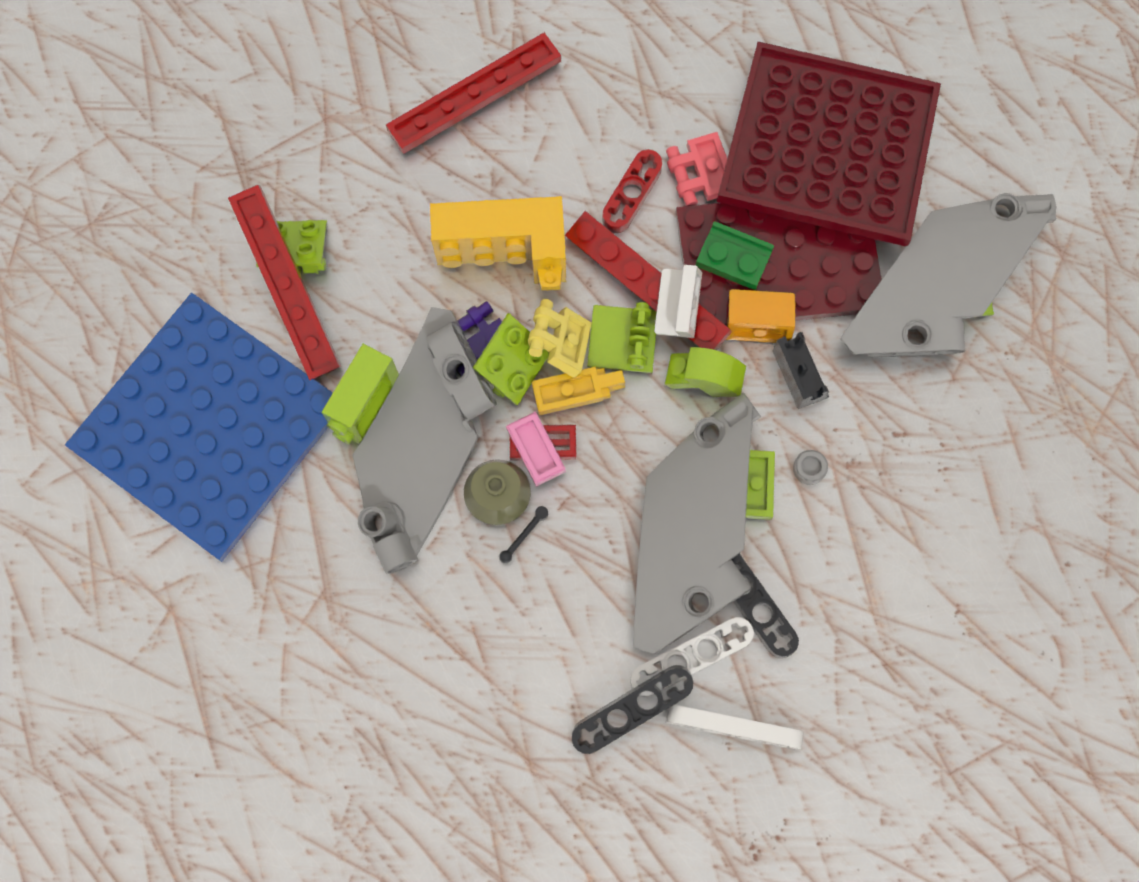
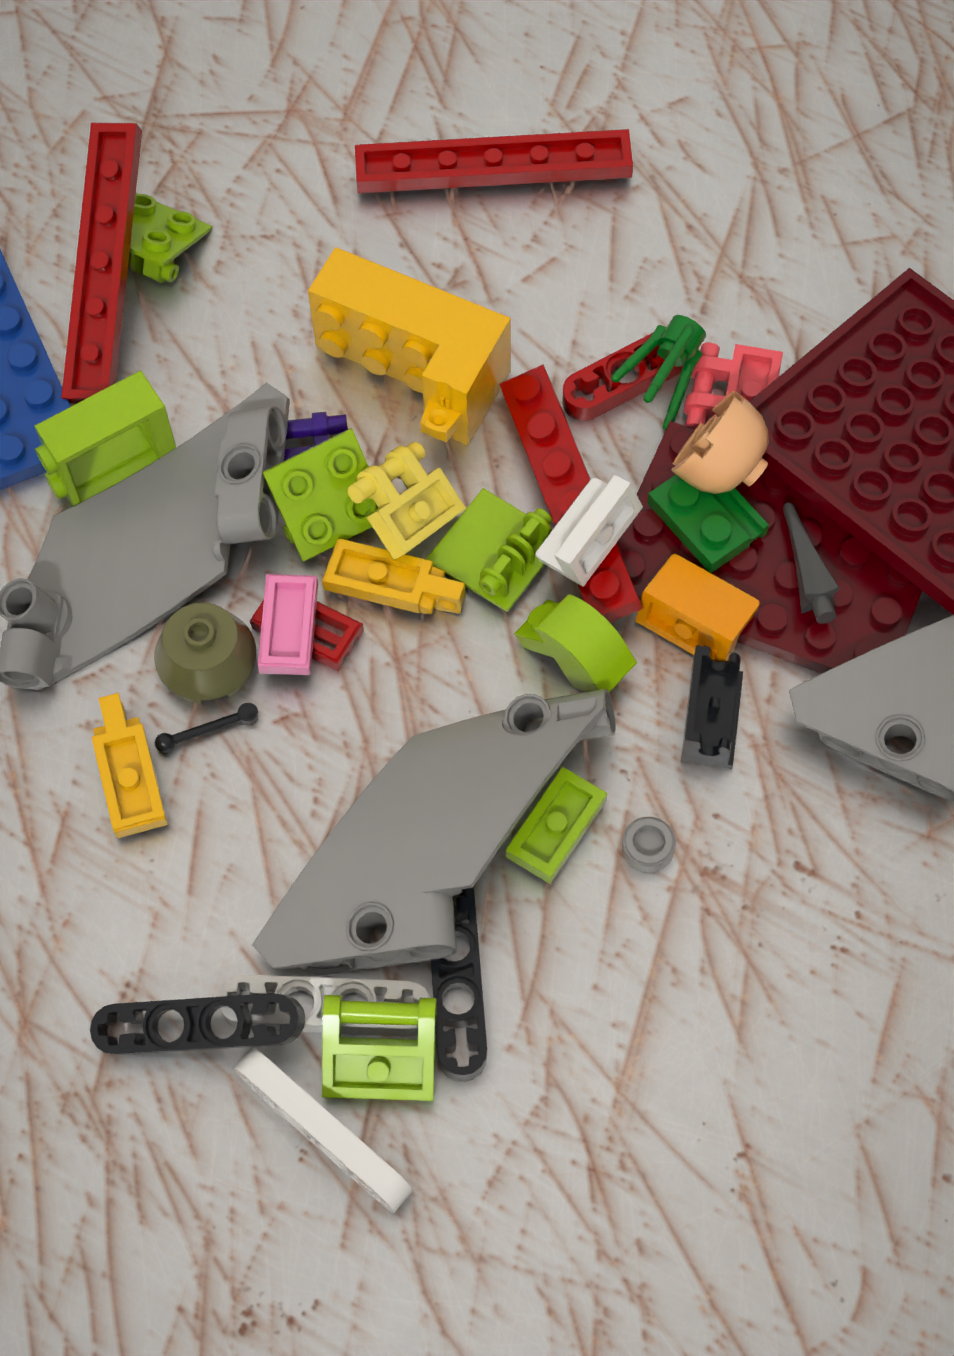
camera: 30 degrees right, 10 degrees down
none -> yellow hinge [91,693,168,839]
none -> lime plate [322,995,437,1101]
none -> green plant [611,315,706,431]
none -> light nougat cylinder [671,390,769,494]
none -> dark grey piece [783,502,840,624]

